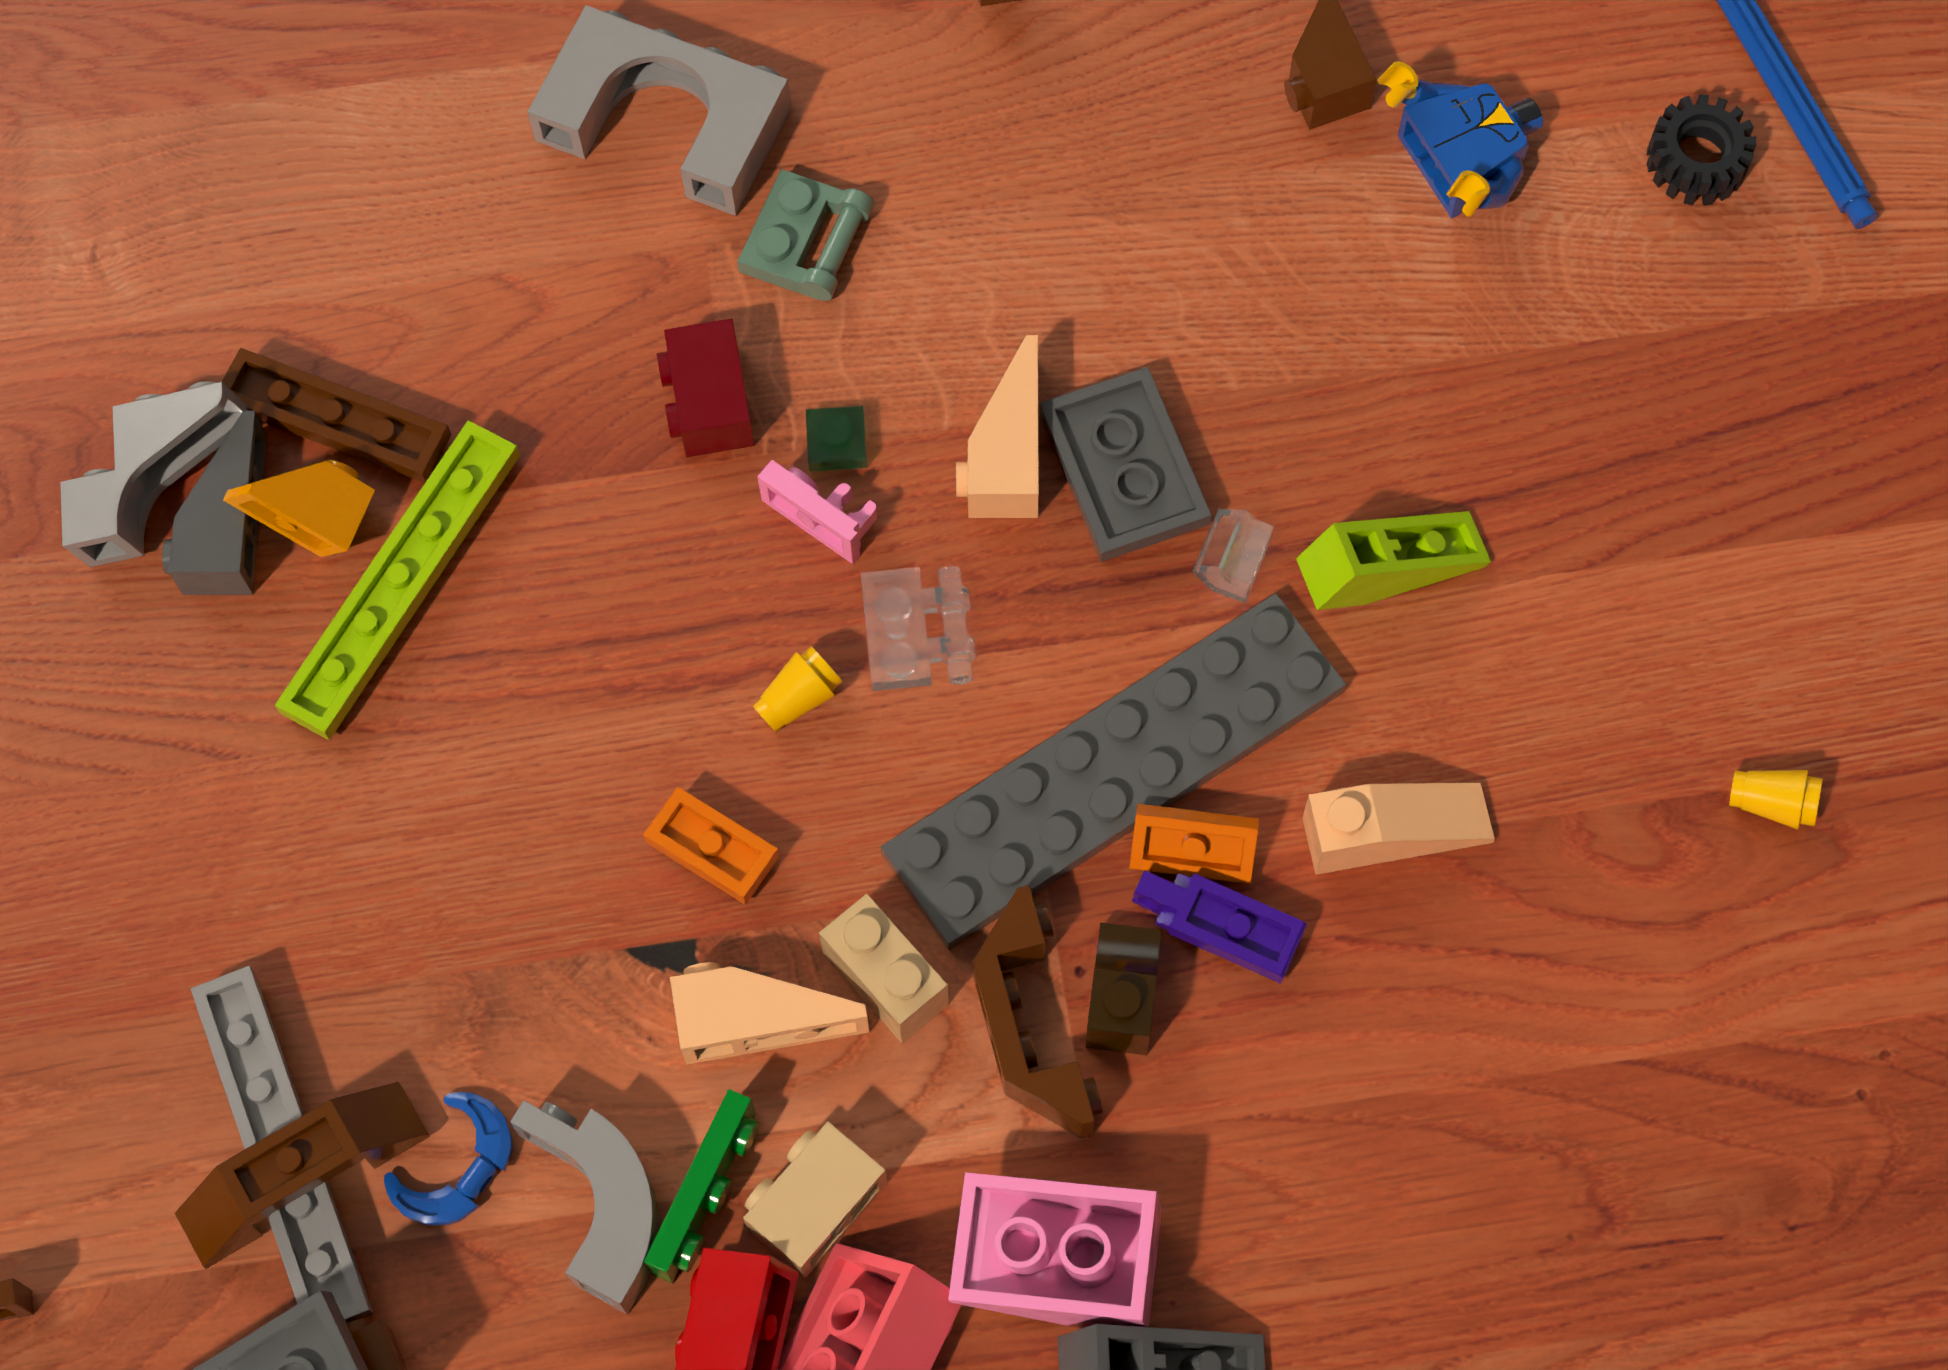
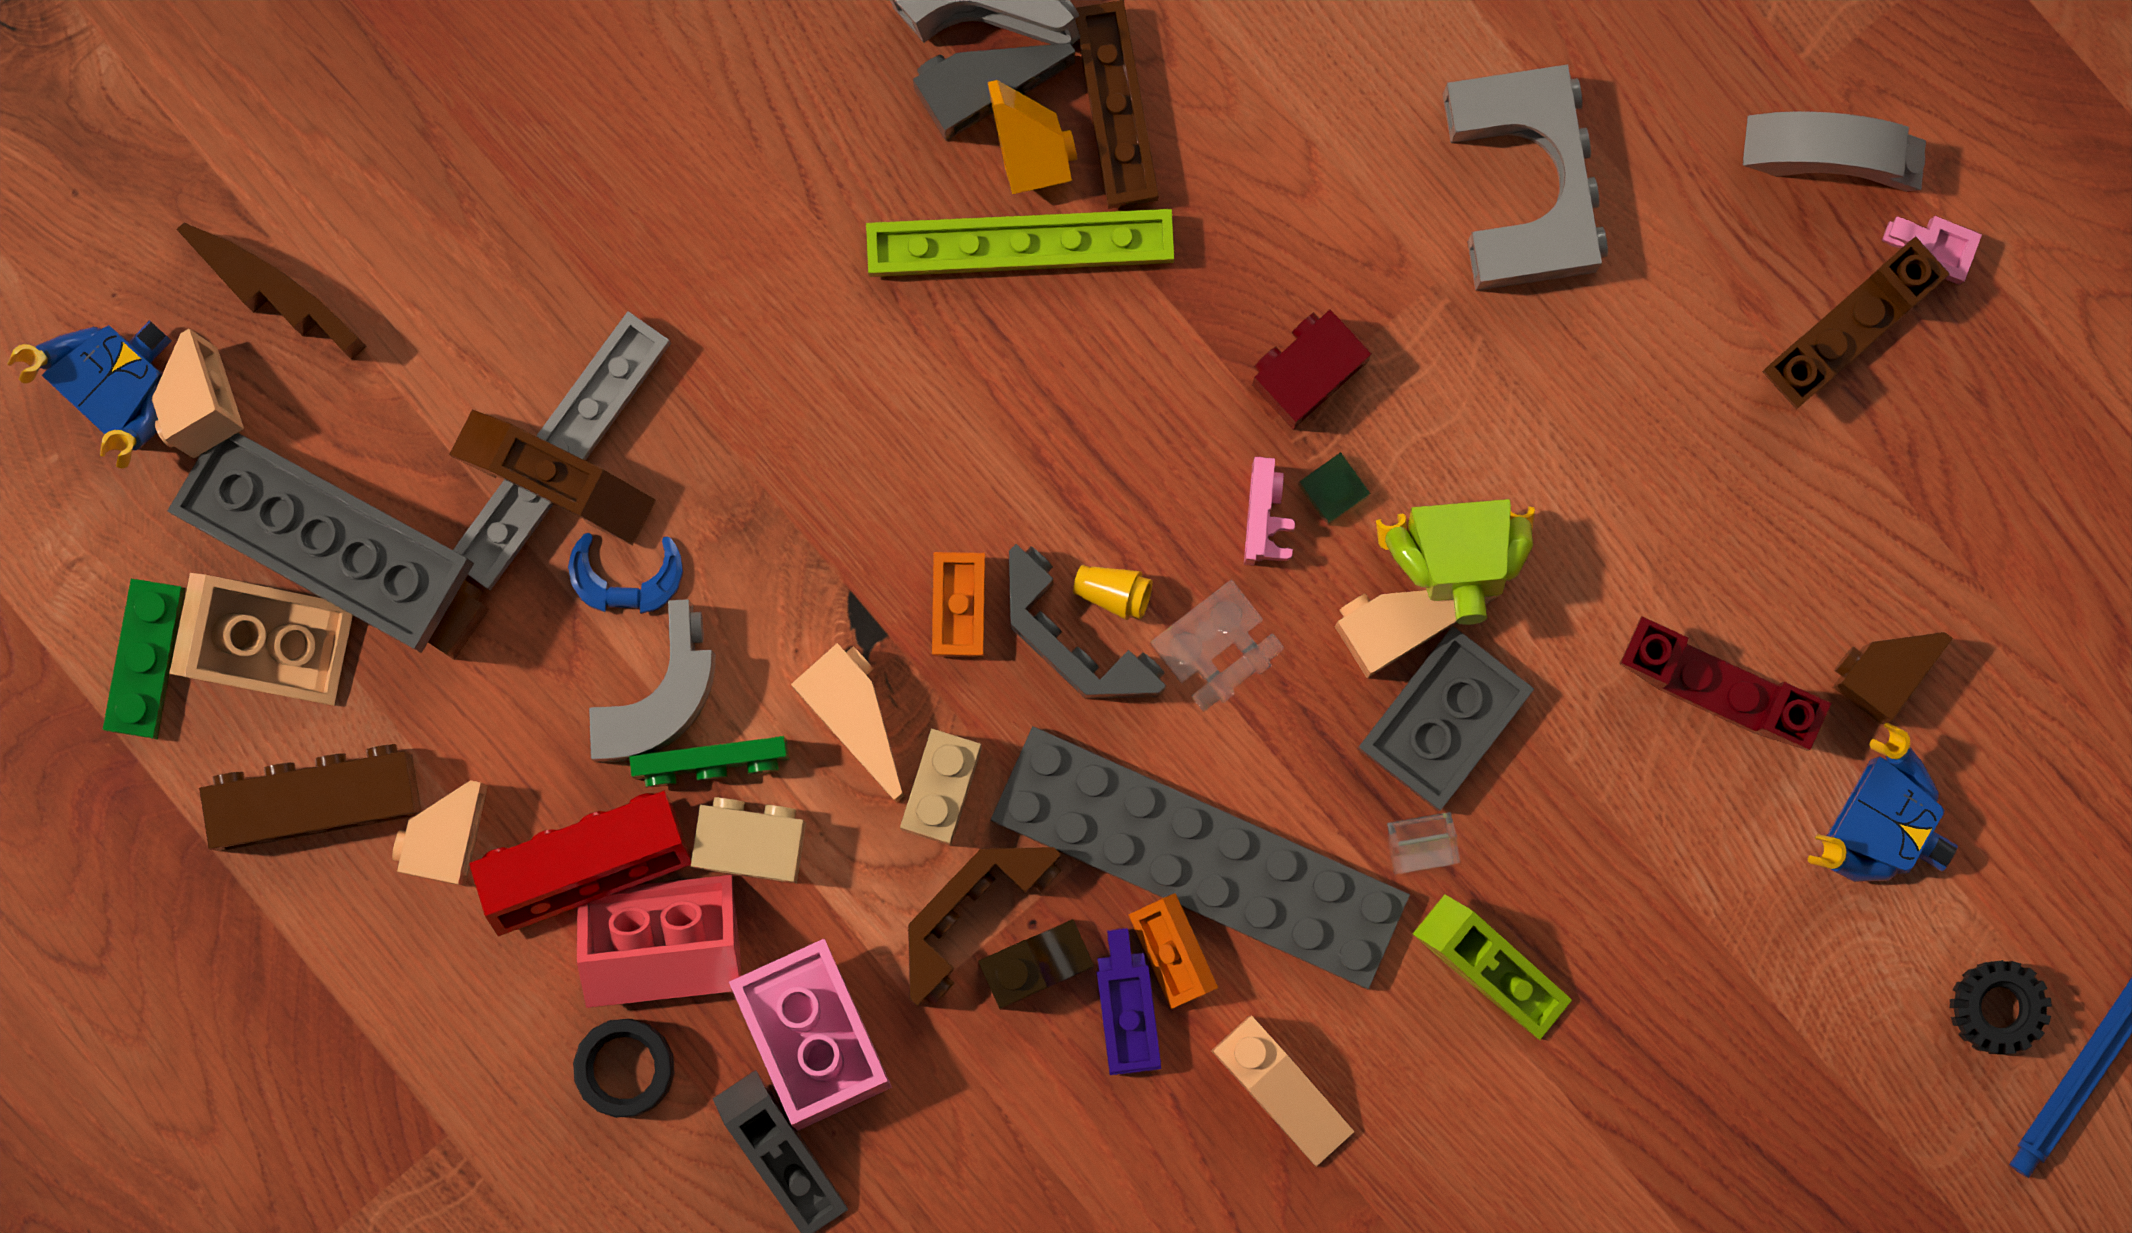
camera: 55 degrees right, 15 degrees up
sand green plate [737,169,875,301] -> none
none -> dark grey slope [1009,544,1166,699]
none -> lime torso [1376,499,1535,625]
none -> dark red slope [1619,616,1831,751]

